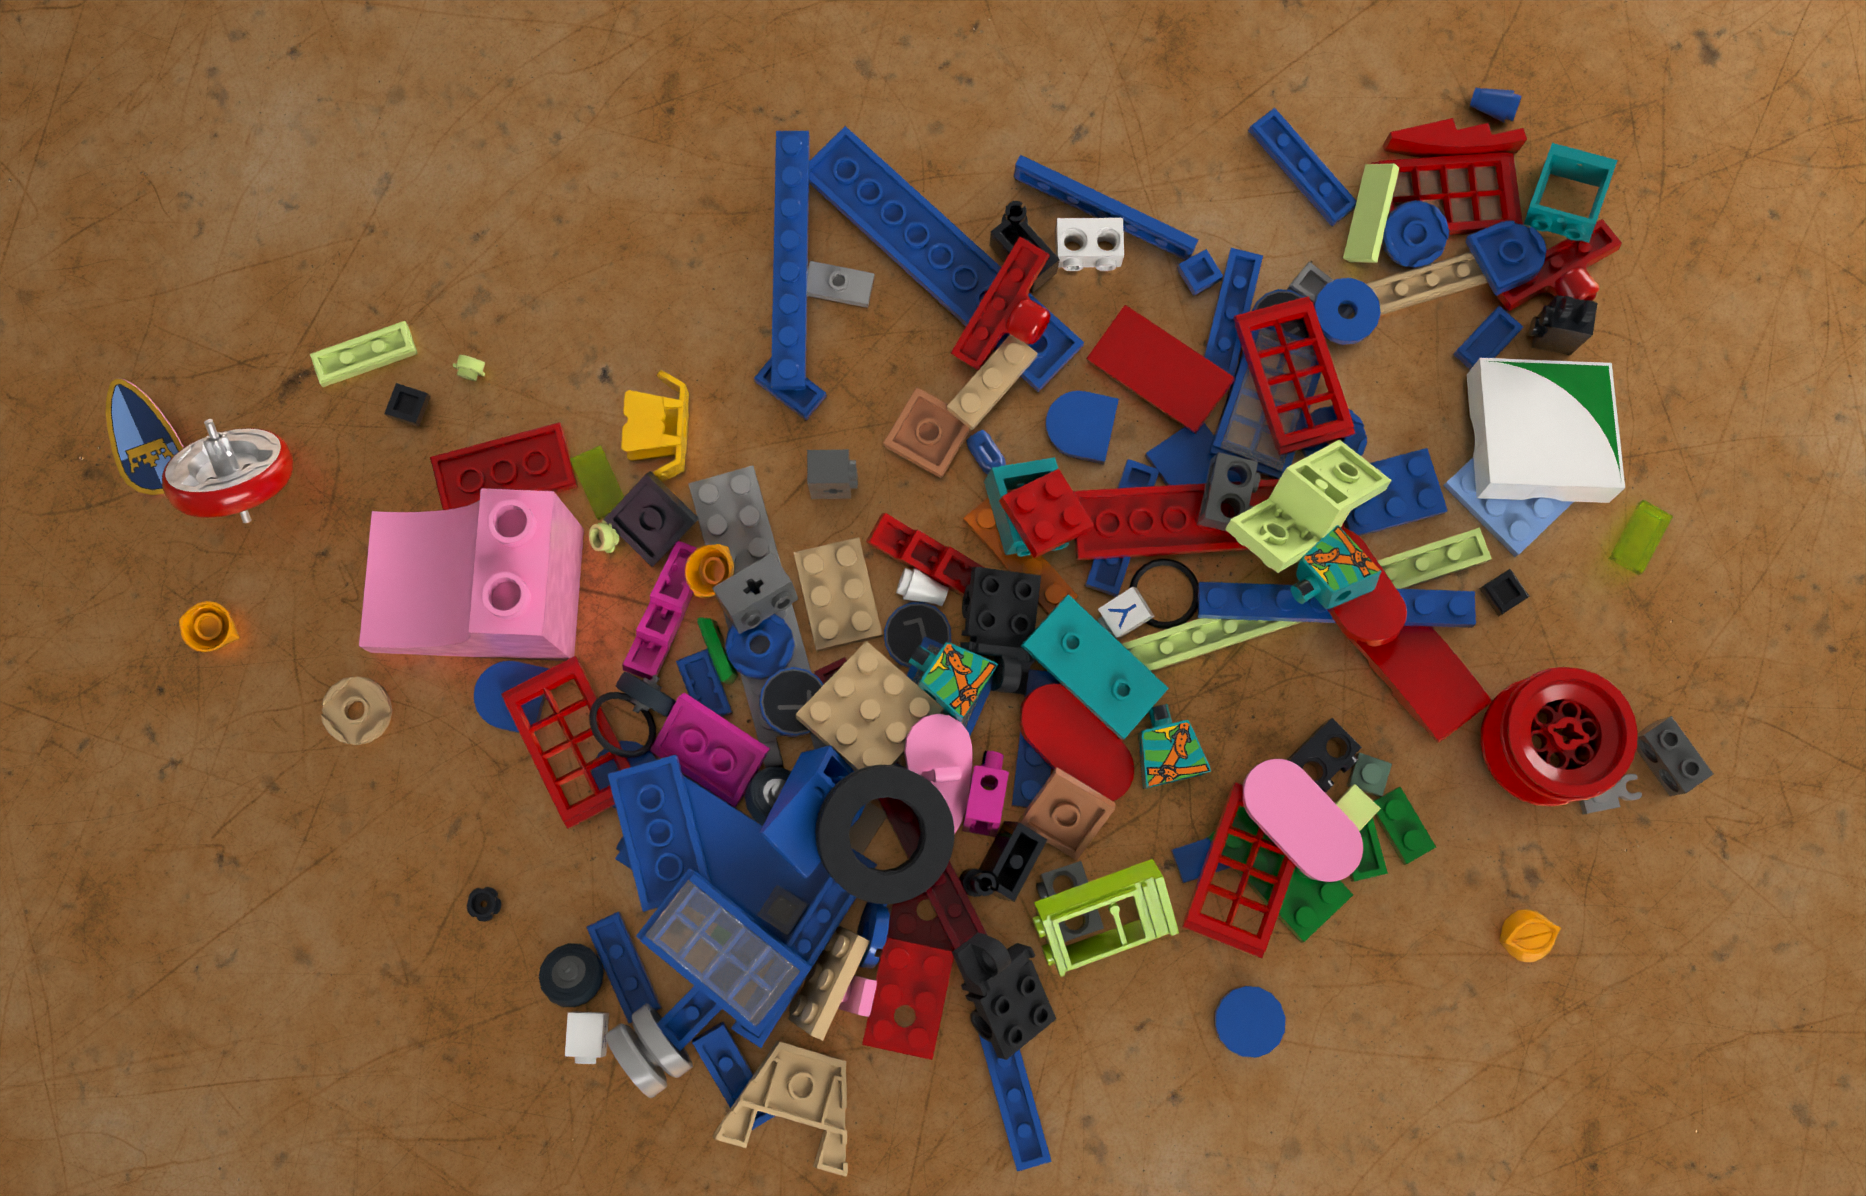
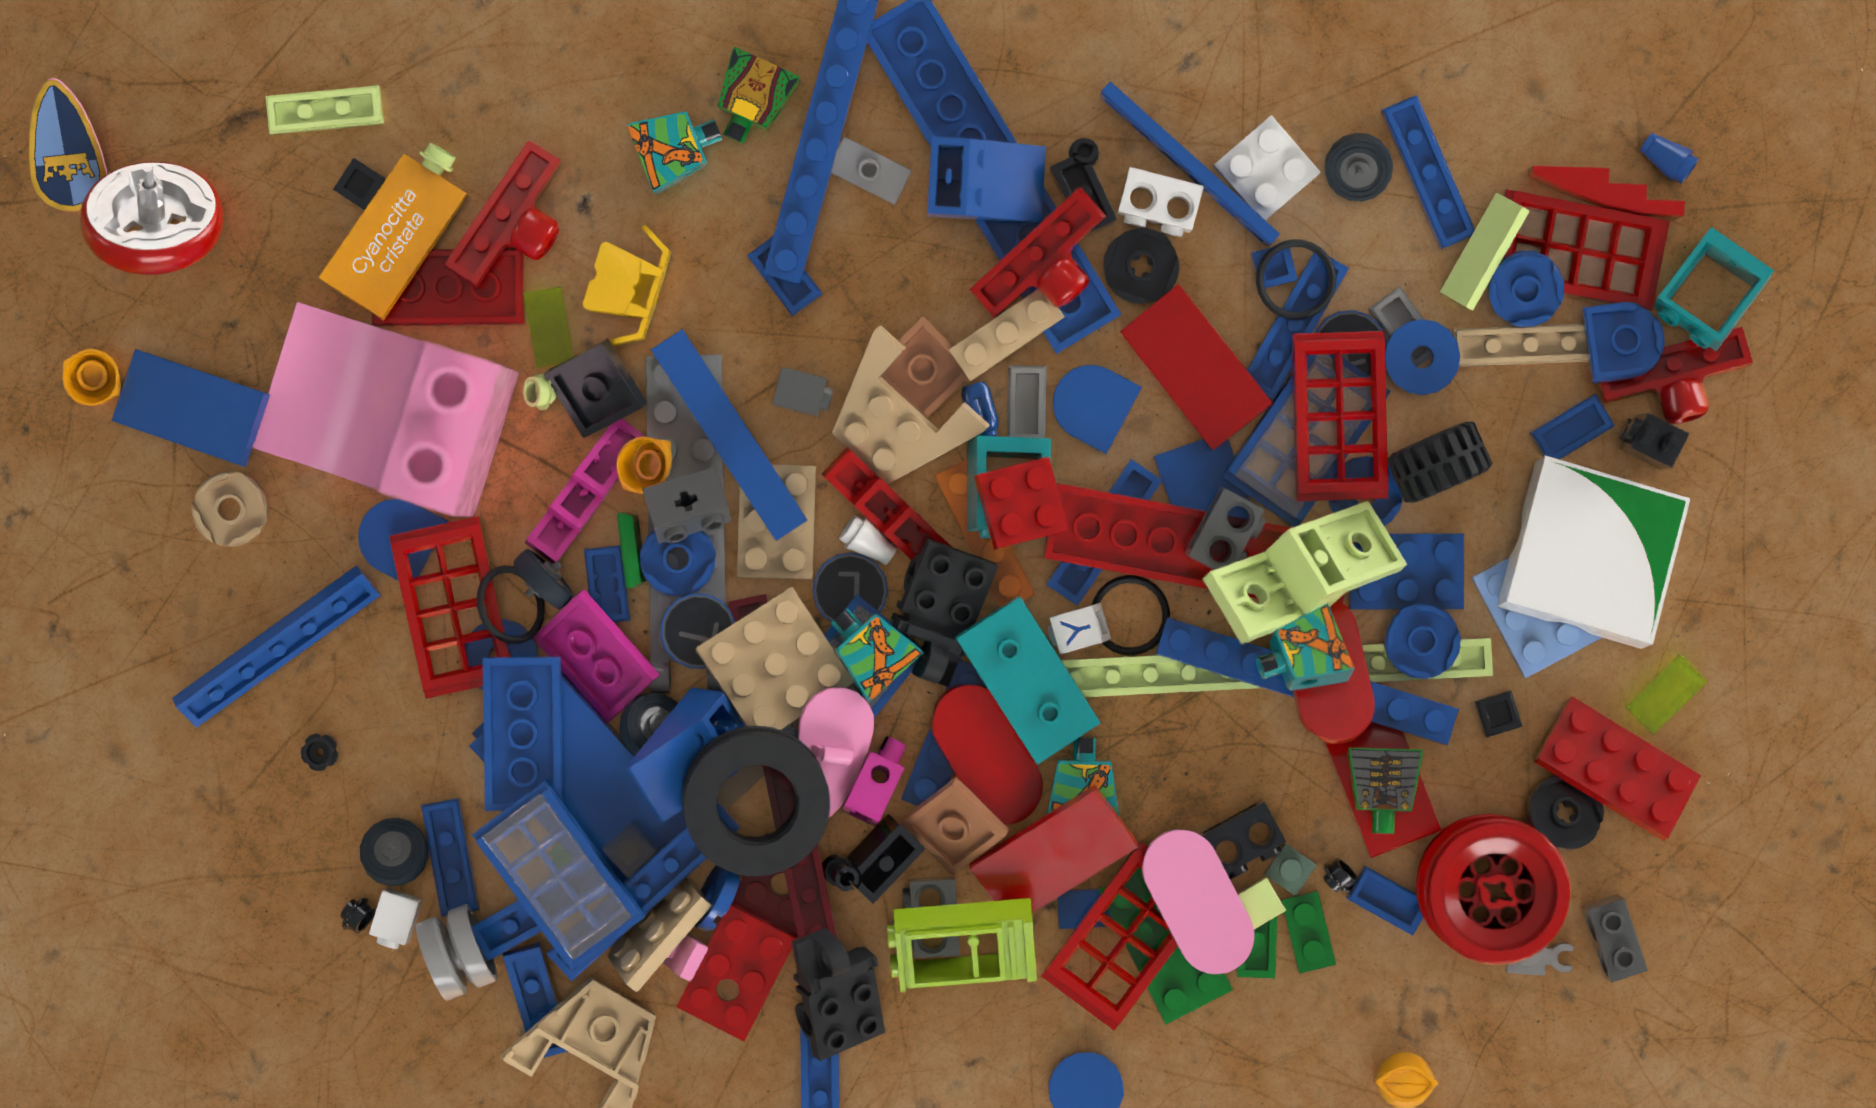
camera: 20 degrees right, 10 degrees up
none -> blue tile [111,349,270,467]
none -> blue plate [172,565,381,728]
none -> light orange tile [319,153,468,321]
none -> black plate [340,898,375,934]
none -> red plate [444,140,561,288]
none -> torso [627,111,723,195]
none -> blue tile [651,329,808,541]
none -> torso [718,46,801,144]
none -> tan wing [832,325,990,484]
none -> blue slope [927,137,1046,223]
none -> red tile [969,785,1138,913]
none -> light grey tile [1007,365,1047,438]
none -> black plate [1103,228,1179,304]
none -> white plate [1213,115,1321,221]
none -> black tyre [1256,239,1336,320]
none -> black plate [1323,858,1358,893]
none -> black wheel [1324,133,1393,202]
none -> blue tile [1346,865,1423,936]
none -> torso [1347,748,1423,834]
none -> blue tile [1384,603,1461,679]
none -> black tyre [1386,422,1493,503]
none -> black plate [1526,775,1604,851]
none -> red plate [1534,696,1701,841]

